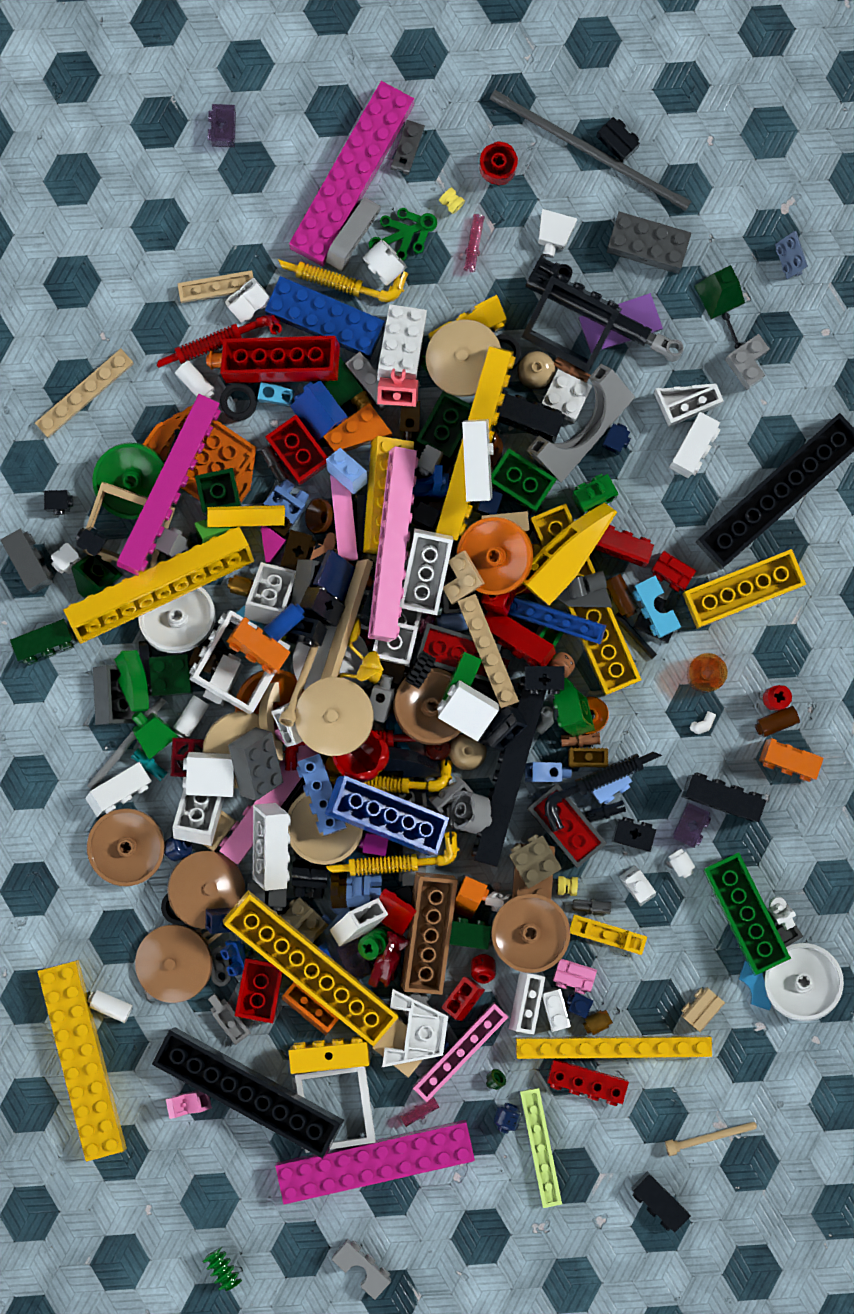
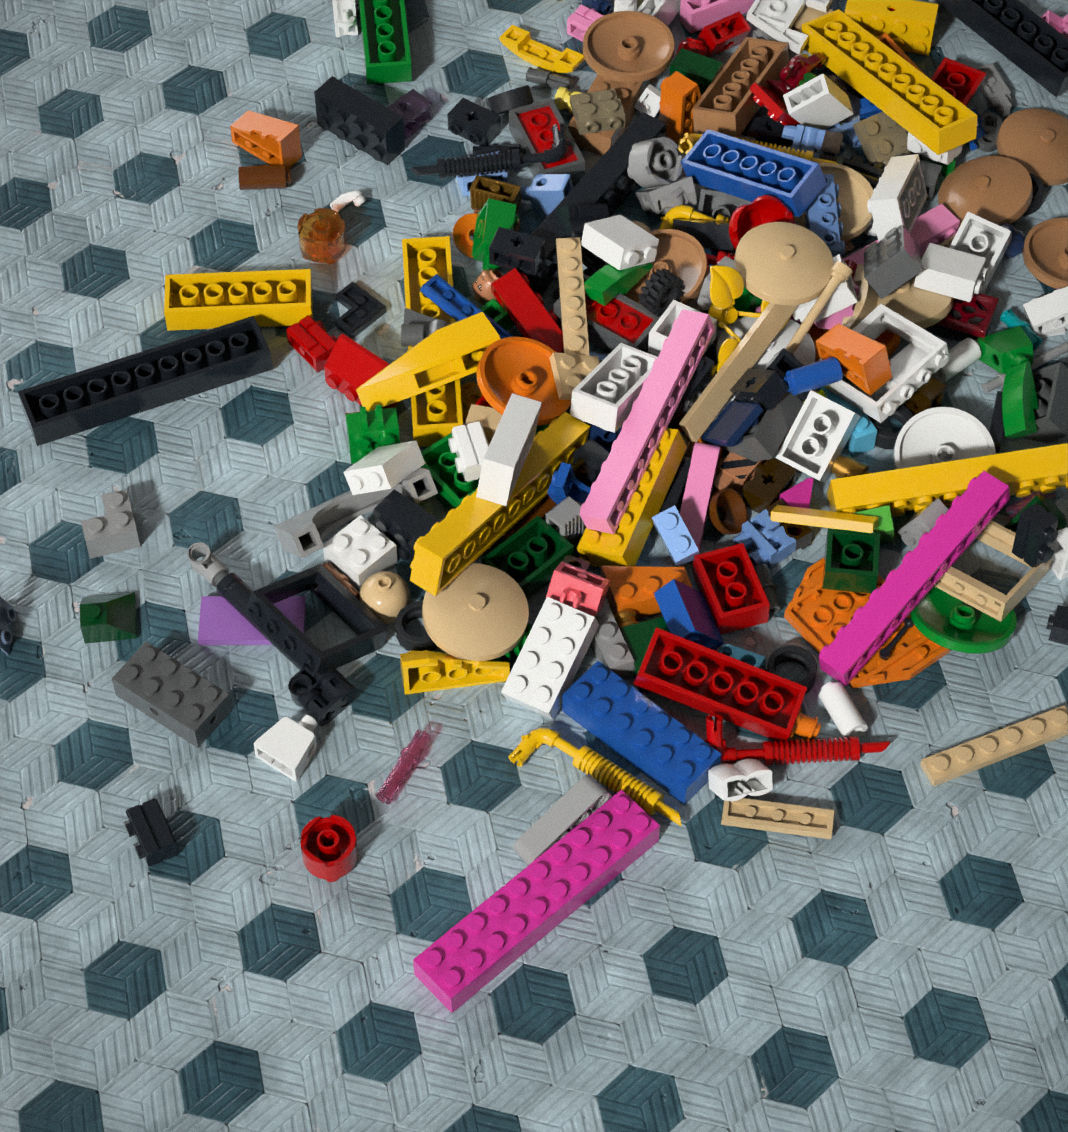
camera: 160 degrees left, 30 degrees down
dark green brick [149,654,193,697] -> none
dark blue brick [205,908,232,934] -> none
clear purple brick [208,104,236,147] -> none
white brick [363,239,407,286] -> none
green plant [369,208,437,262] -> none
dark grey plate [391,120,425,175] -> none
light yellow wheel [439,187,465,214] -> none
dark grey piece [490,90,691,211] -> none
dark blue brick [602,423,631,455] -> none
reddish brown brick [606,574,639,618] -> none
black bar [615,612,657,659] -> none
white torso [619,865,656,906] -> none
medium azure arch [632,575,681,638] -> none
white wedge [654,384,724,427] -> none
white brick [669,412,721,479] -> none
white brick [669,848,695,878] -> none
black hinge [722,312,742,349] -> none
red piece [762,685,792,711] -> none
none -> white brick [344,440,425,495]
none -> white brick [448,421,489,482]
none -> black tyre [488,85,534,114]

